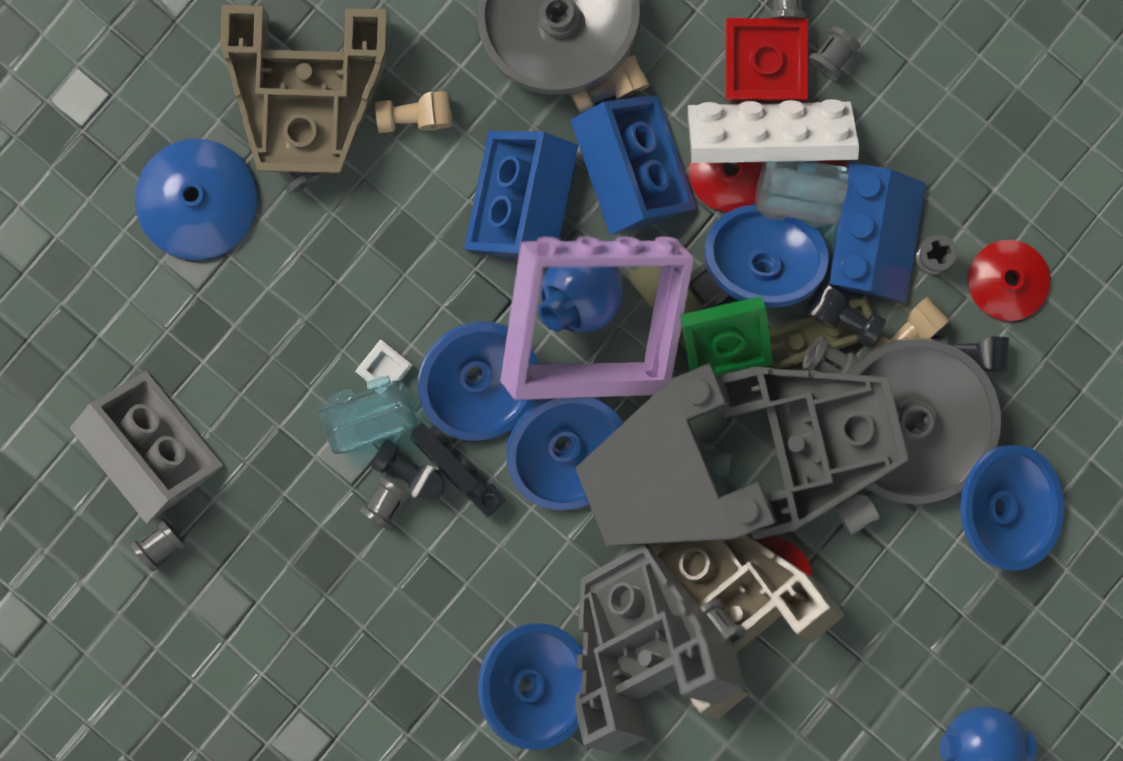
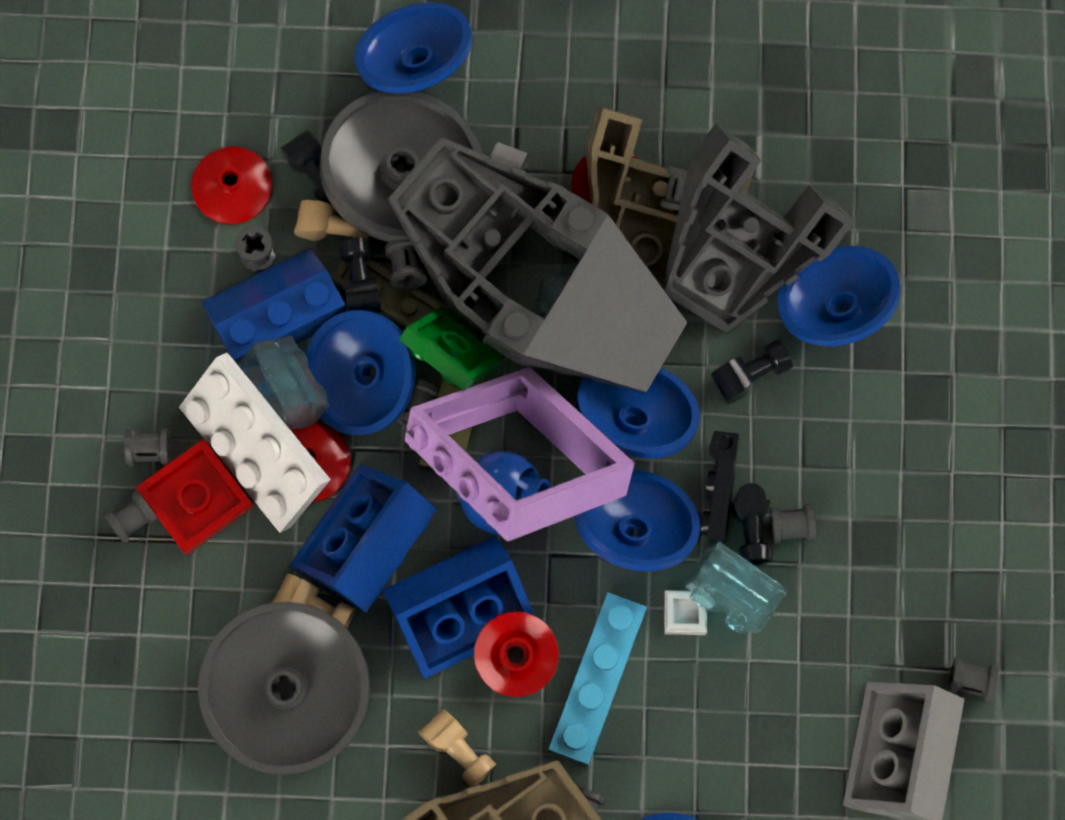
camera: 135 degrees left, 10 degrees down
none -> red dish [474,612,559,697]
none -> medium azure plate [548,592,647,767]
none -> black leg [711,339,793,404]

